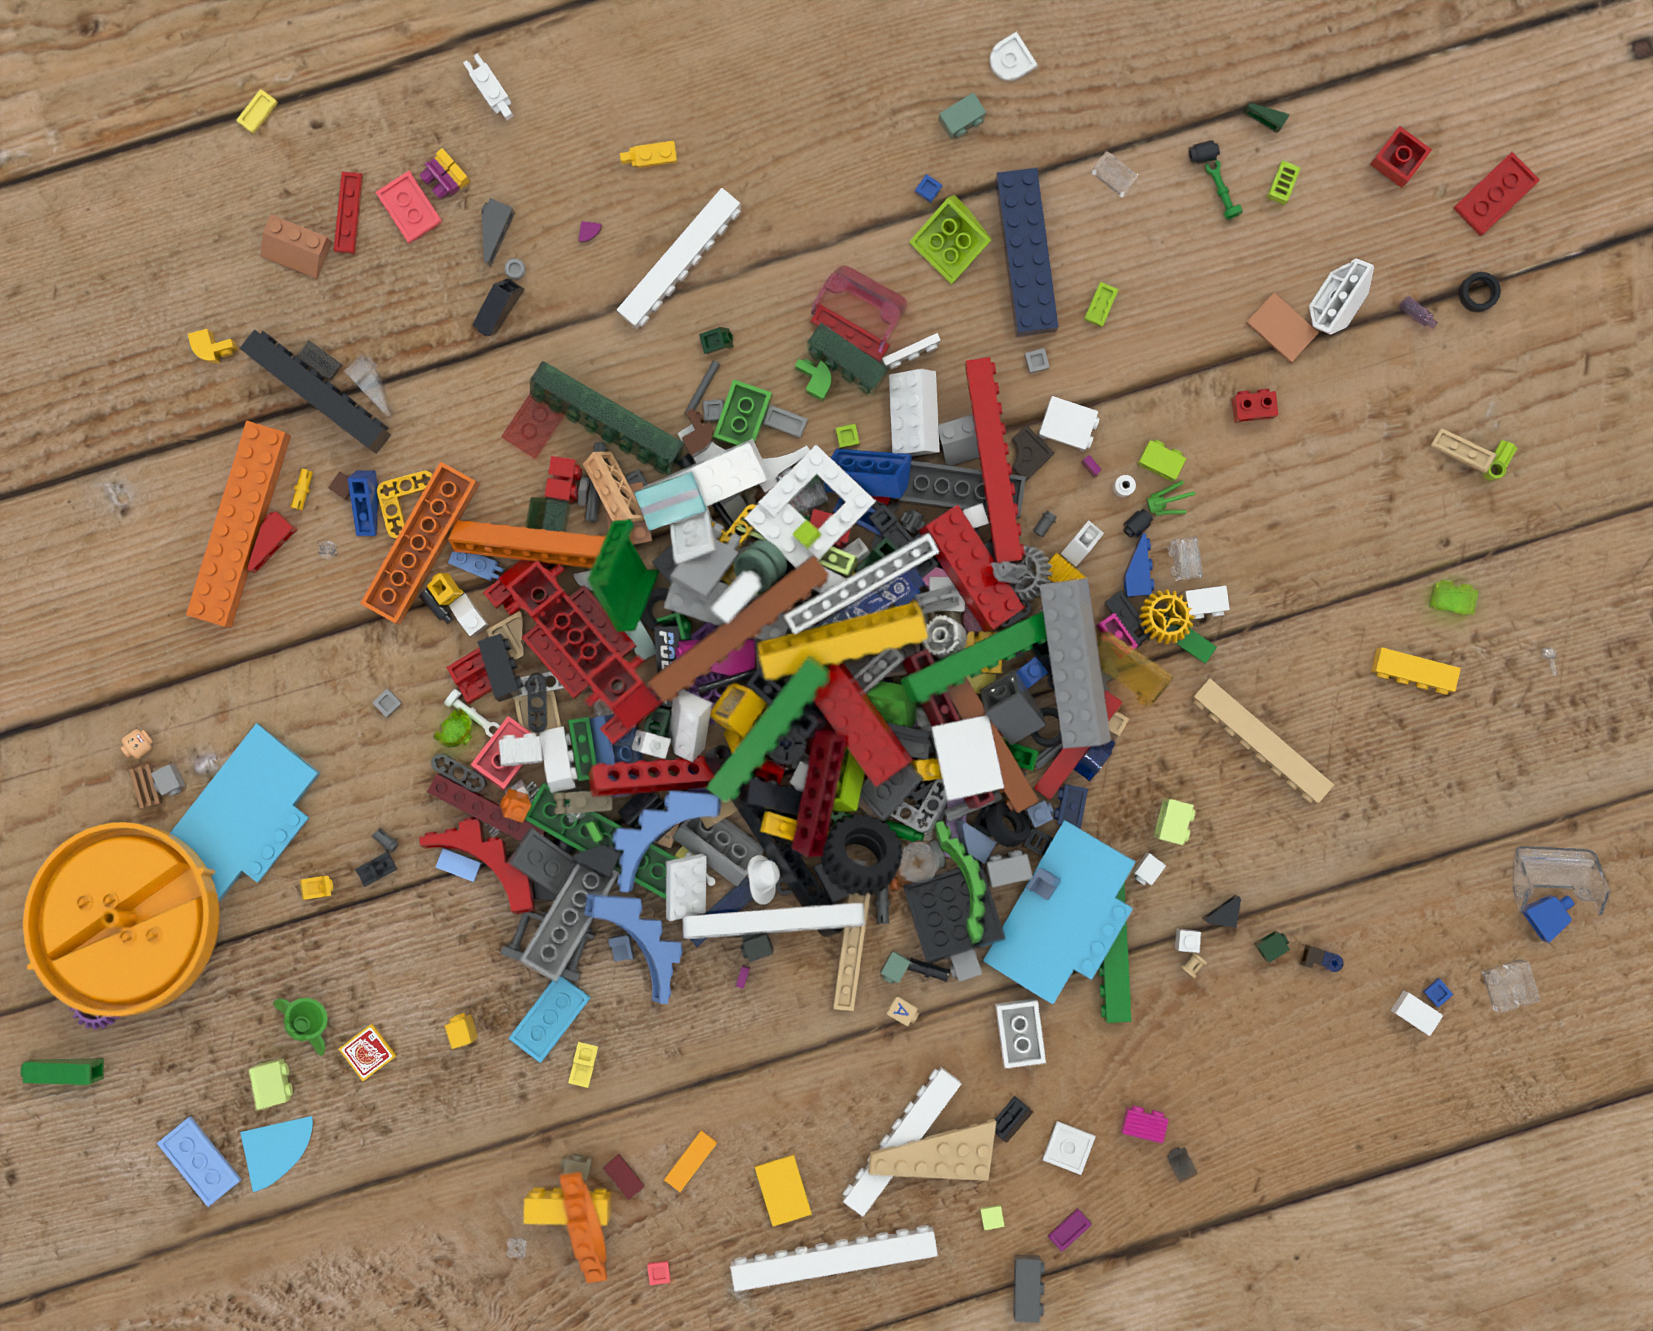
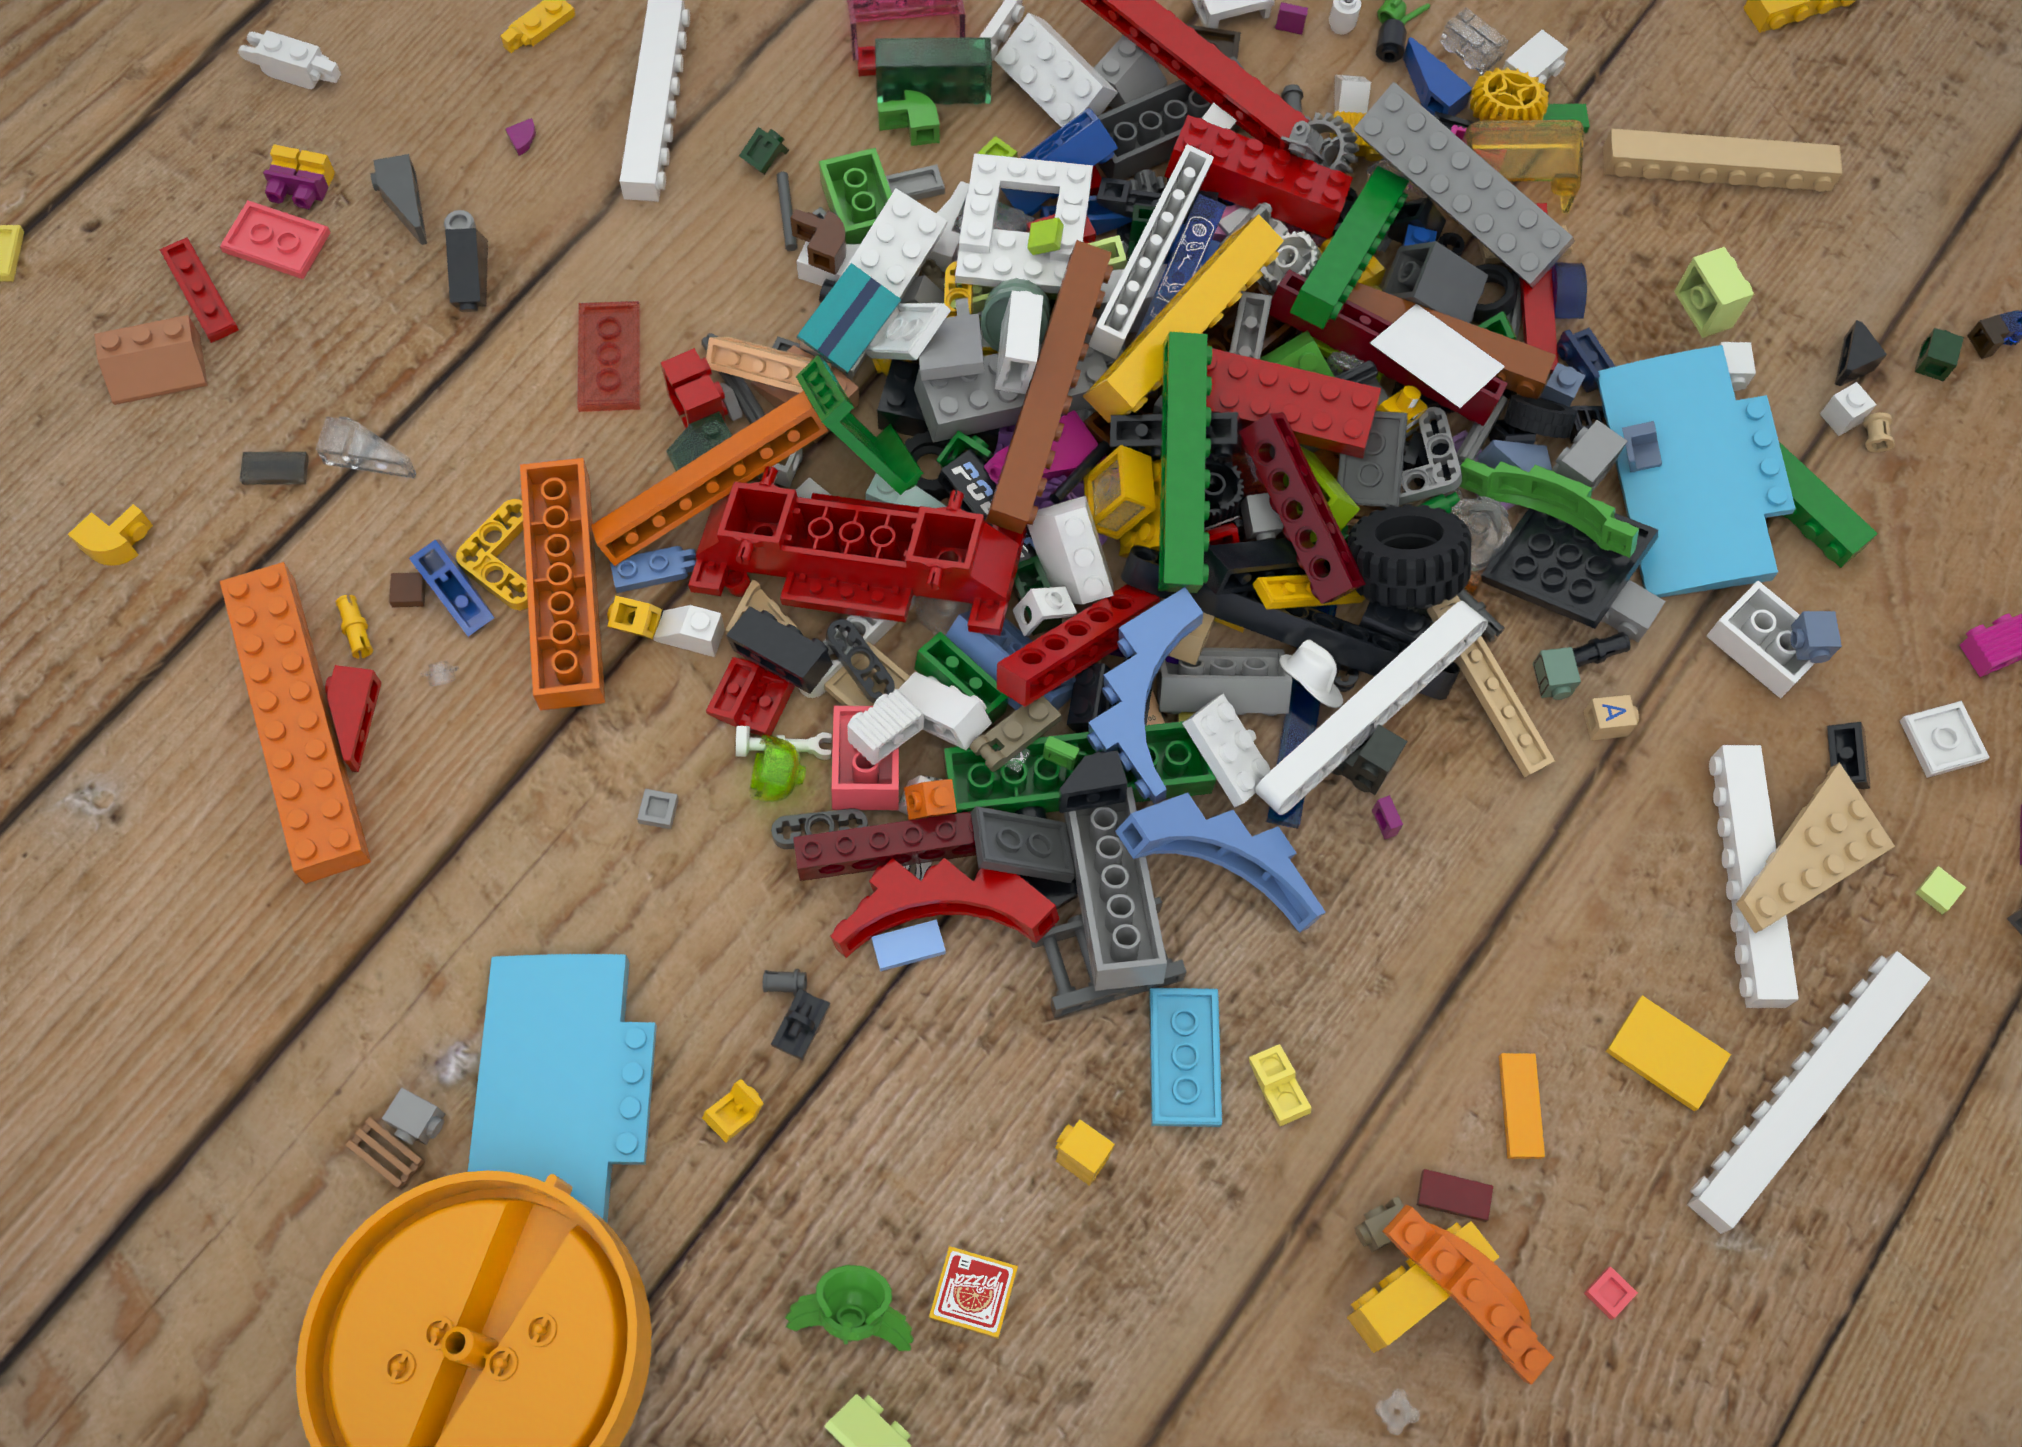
camera: 40 degrees left, 20 degrees down
light nougat head [121,729,153,759] -> none
black brick [239,329,391,454] -> none
black cylinder [418,588,454,625] -> none
clear green brick [530,361,684,475] -> none
sand blue panel [608,934,635,961] -> none
none -> sand blue brick [1790,611,1842,663]

